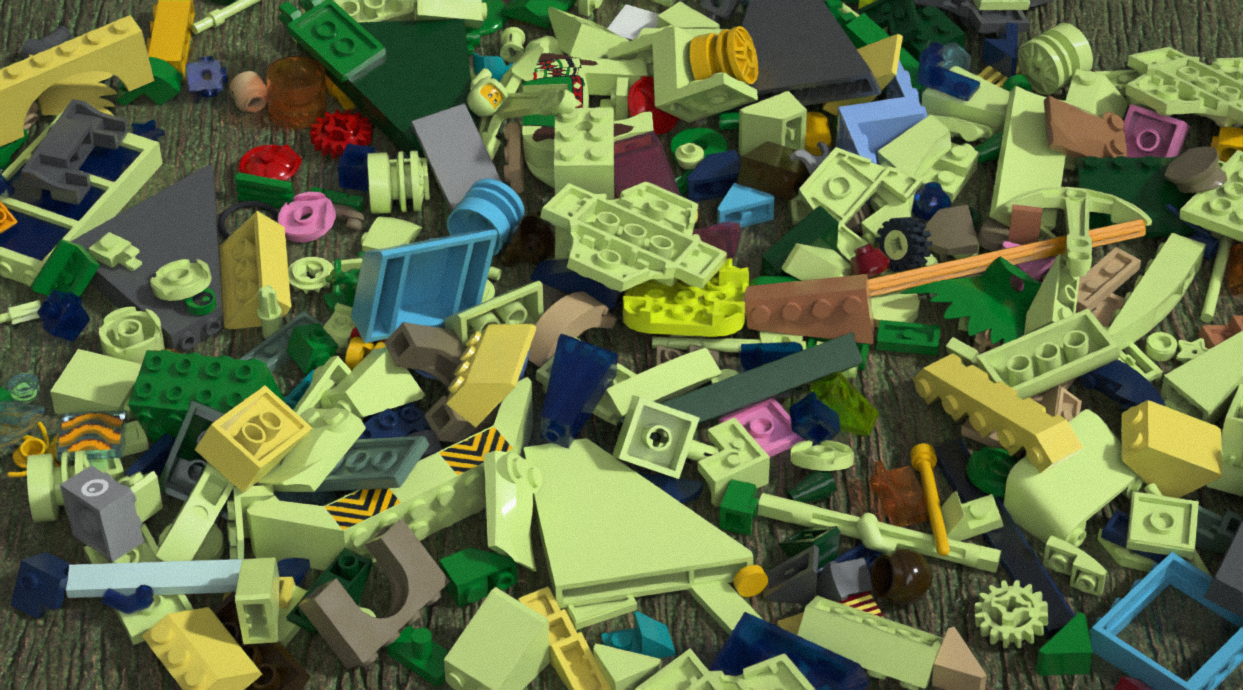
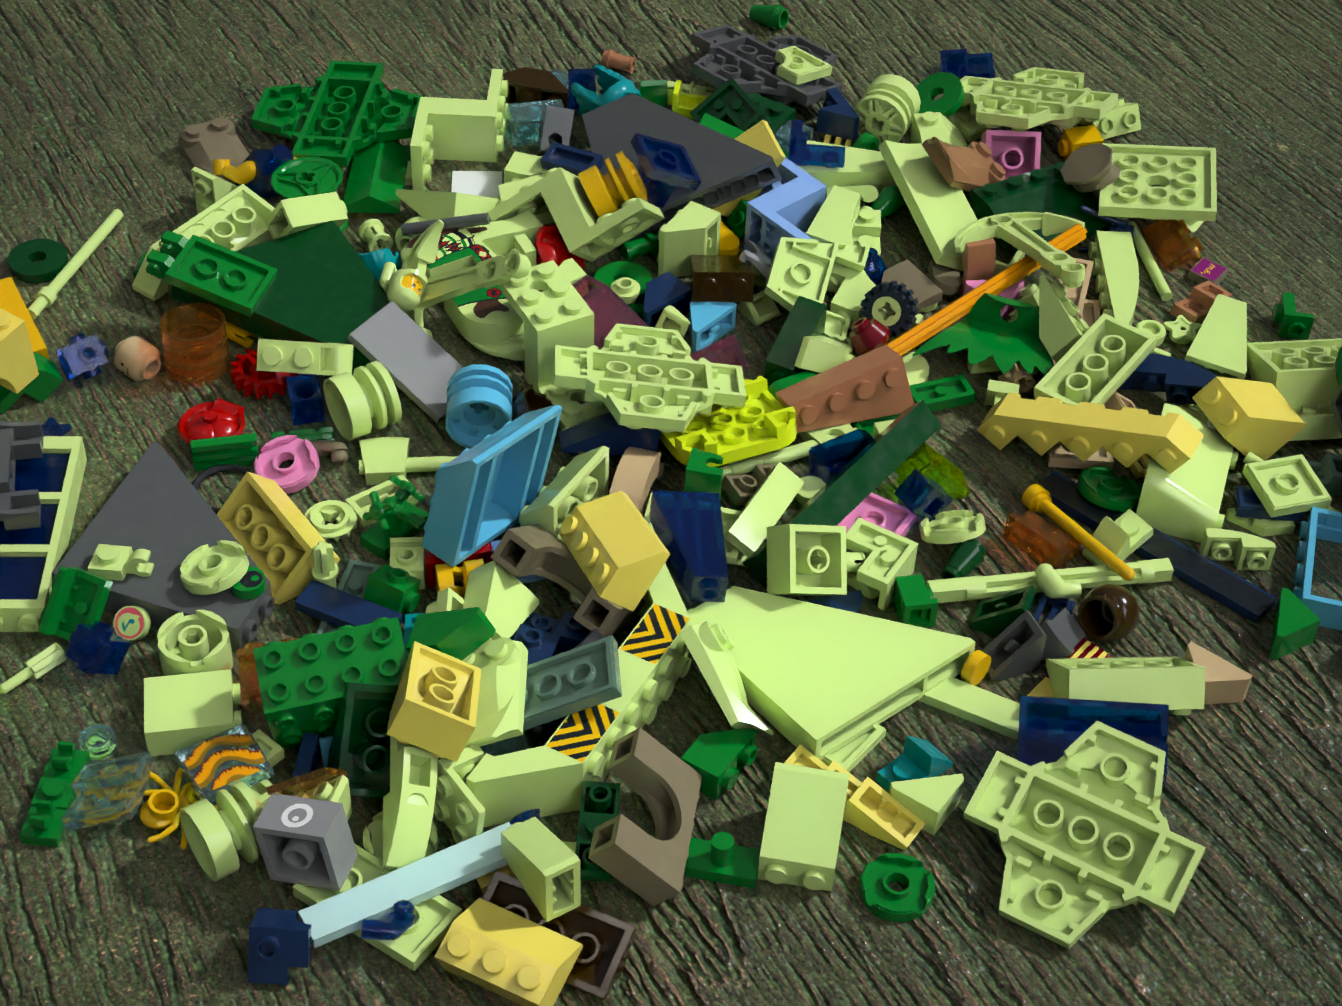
camera: 30 degrees left, 0 degrees up
tan hinge [504,122,525,193] -> none
yellowish green gear [975,580,1048,648] -> none
none -> yellowish green tile [113,606,151,641]
none -> yellowish green plate [257,339,353,376]
none -> clear orange piece [266,767,348,796]
none -> dark blue tile [294,579,403,627]
none -> dark grey bar [401,212,490,236]
none -> green slope [405,607,496,661]
none -> dark blue tile [540,142,604,177]
none -> clear blue bracket [631,133,702,208]
none -> yellowish green slope [655,305,691,338]
none -> green hinge [684,448,723,507]
none -> green tile [916,72,965,118]
none -> clear blue slope [940,49,996,79]

